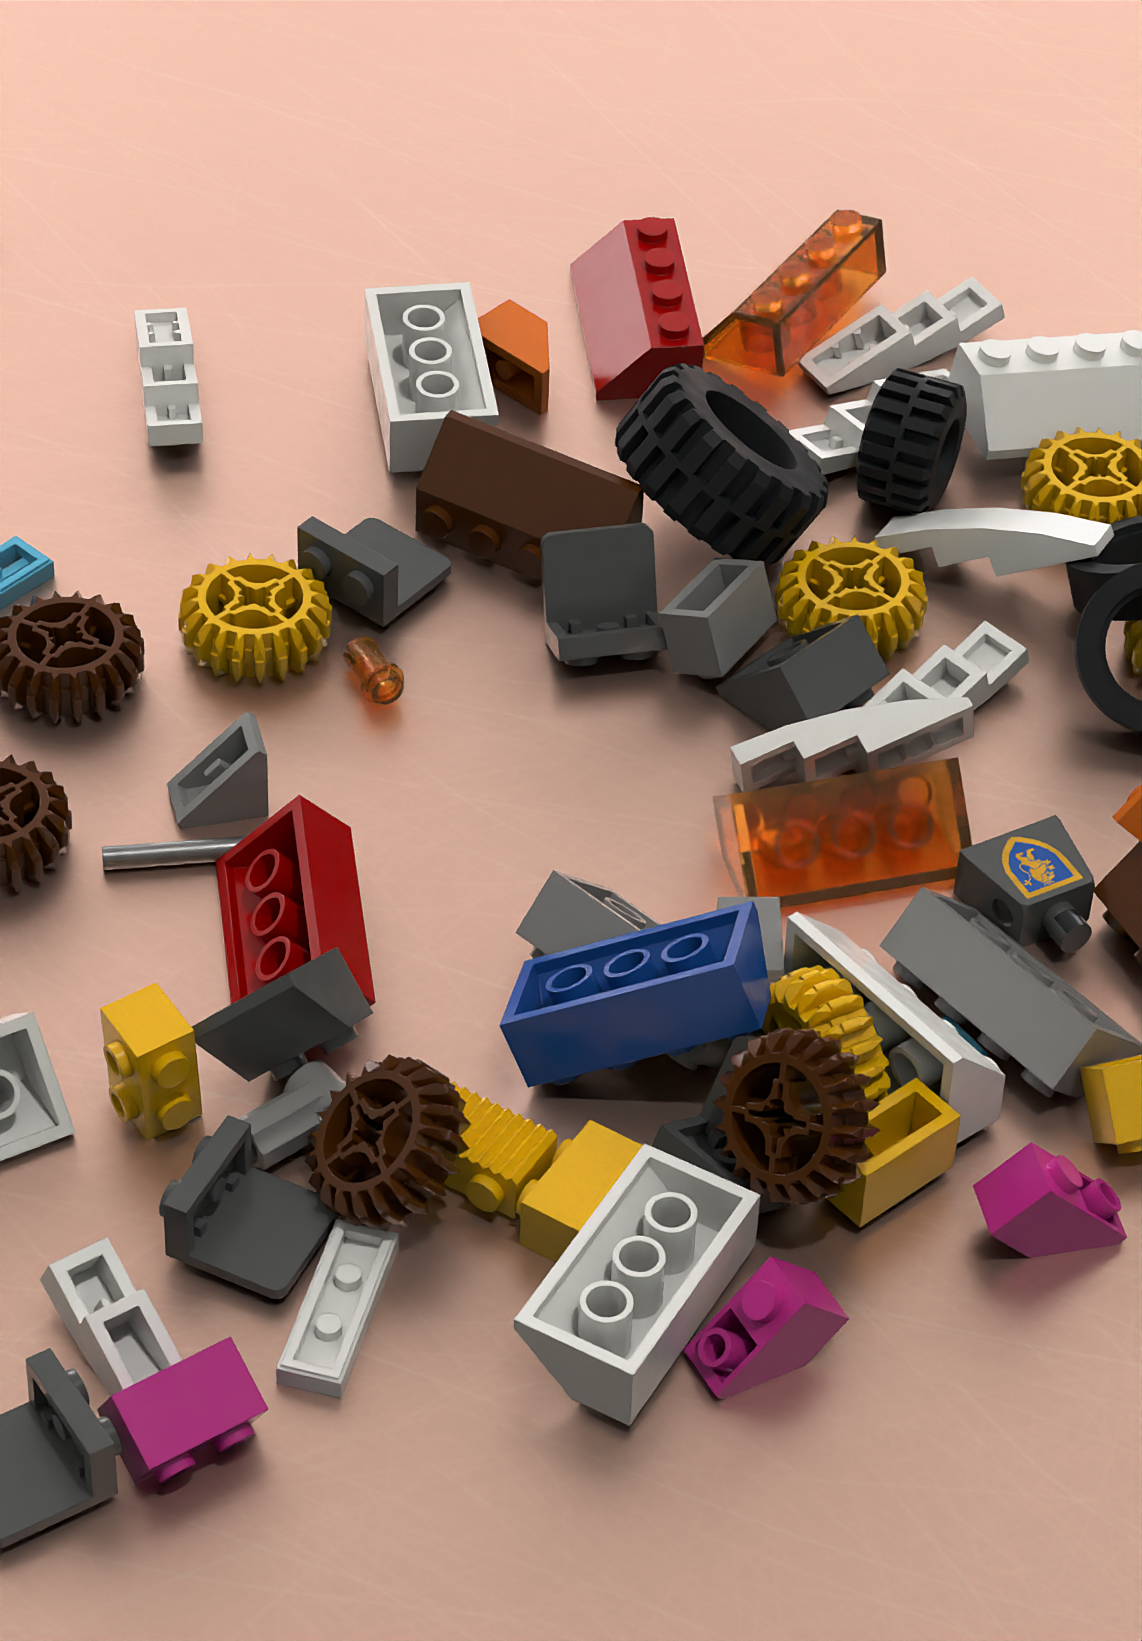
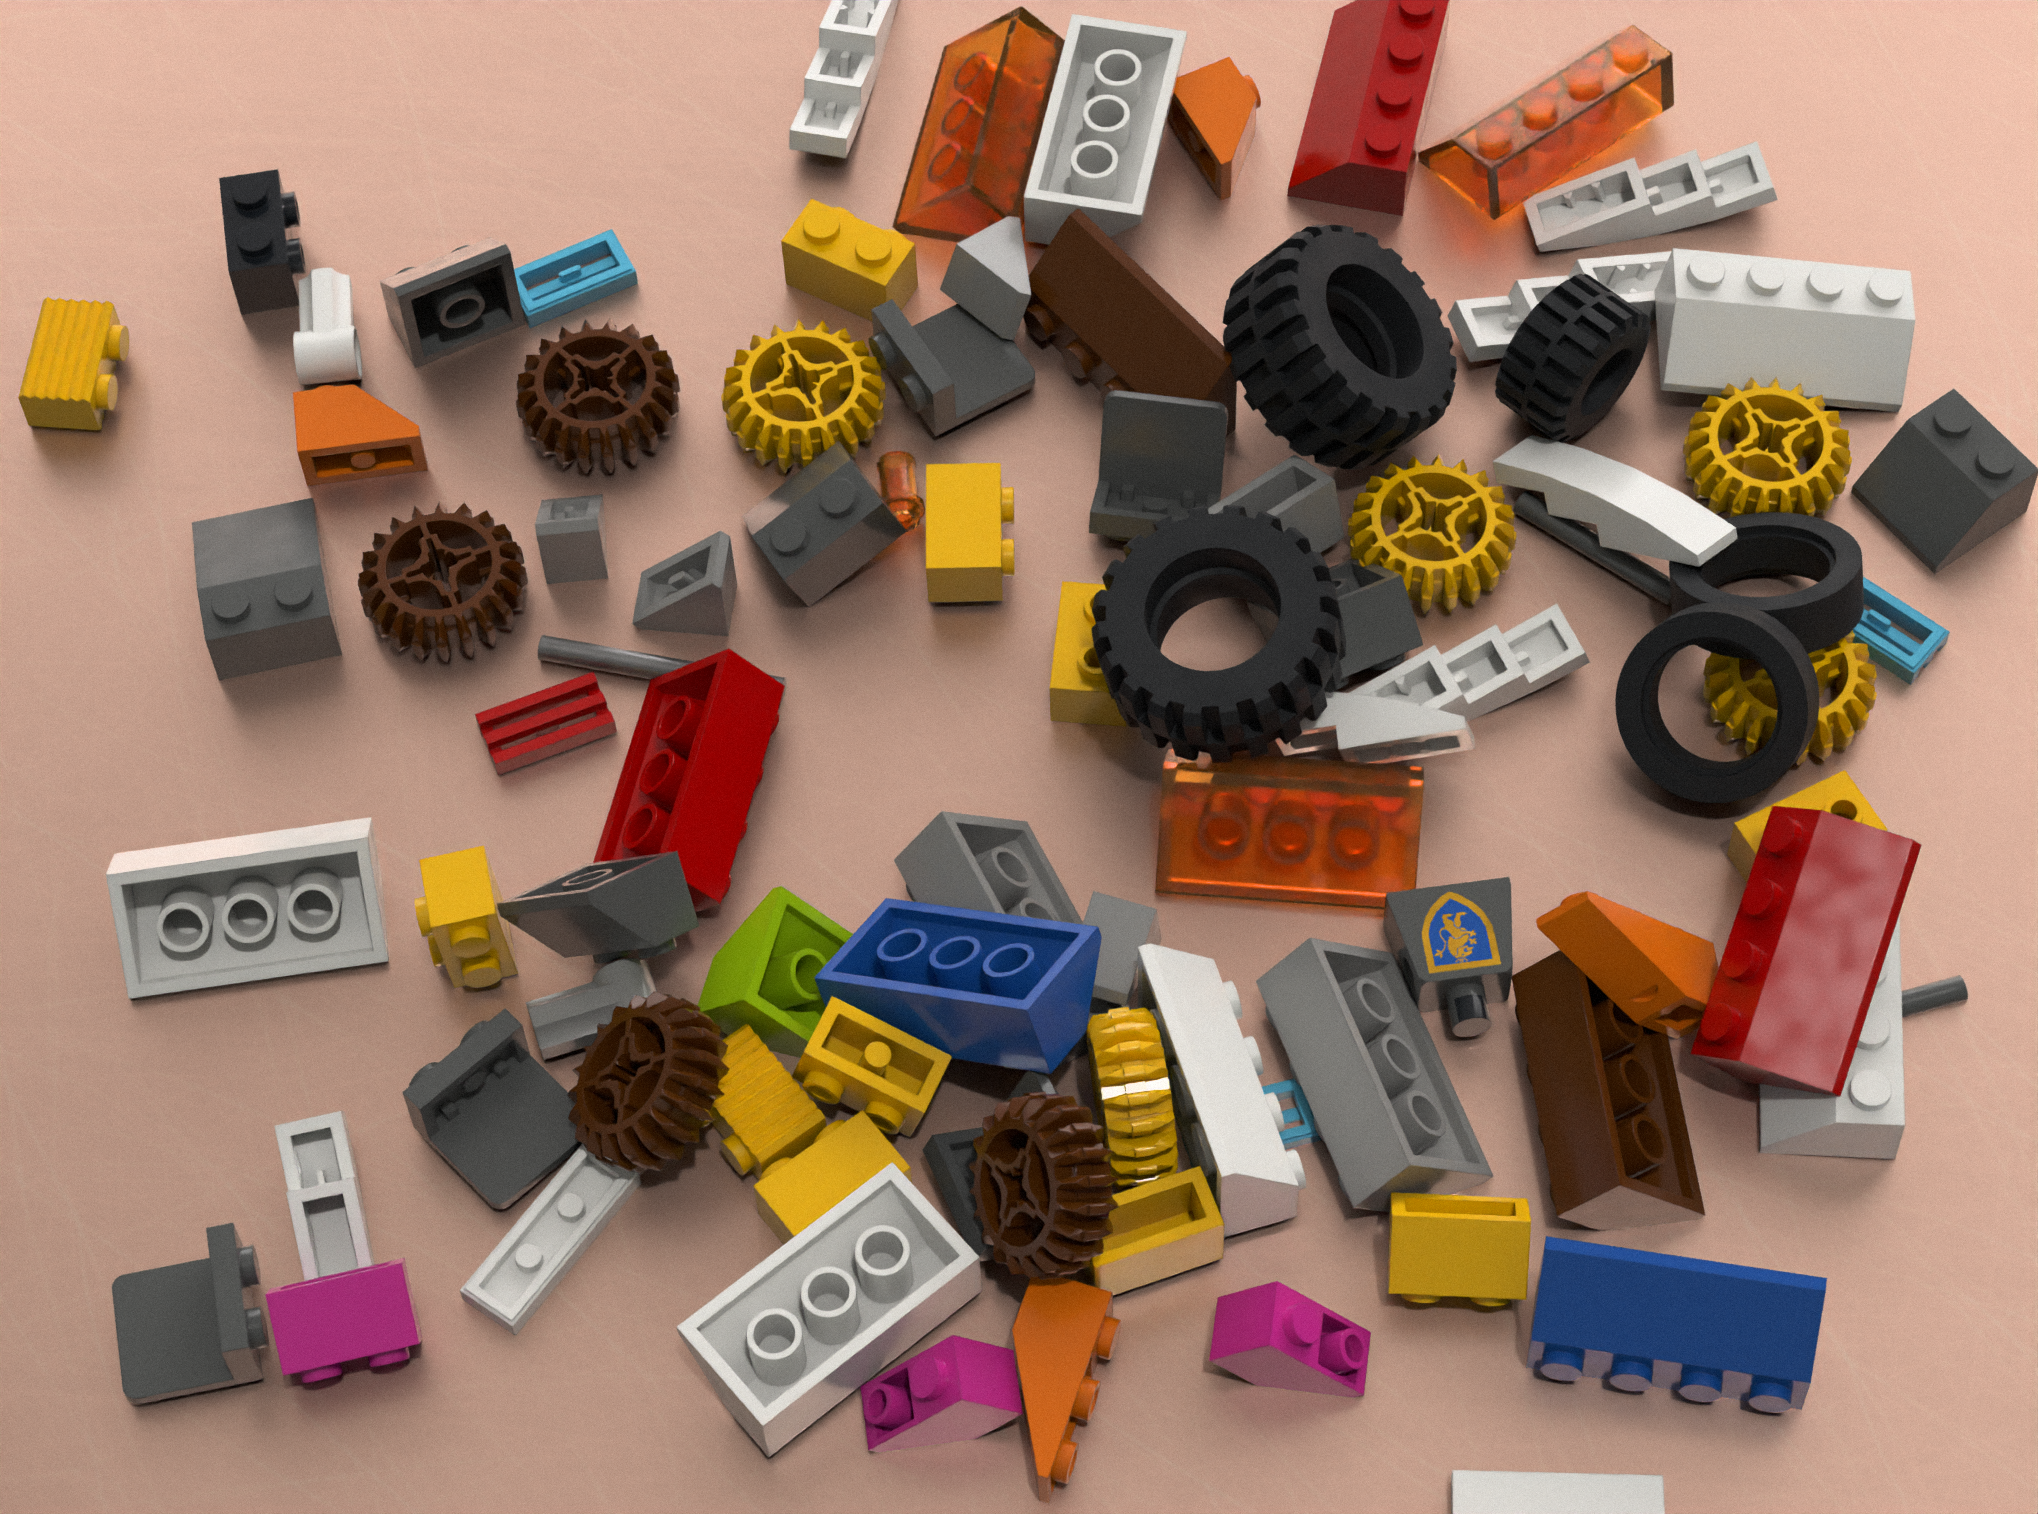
camera: 25 degrees right, 15 degrees up
none -> red tile [475,671,617,775]
none -> light grey slope [535,494,608,584]
none -> lime slope [697,886,853,1058]
none -> dark grey slope [742,441,907,607]
none -> yellow brick [781,198,918,321]
none -> yellow brick [792,996,952,1137]
none -> clear orange slope [892,5,1065,243]
none -> yellow brick [926,463,1015,602]
none -> light grey slope [940,216,1031,340]
none -> orange slope [1012,1277,1122,1504]
none -> yellow brick [1049,581,1126,727]
none -> black tyre [1091,505,1346,763]
none -> dark grey bar [1513,491,1671,606]

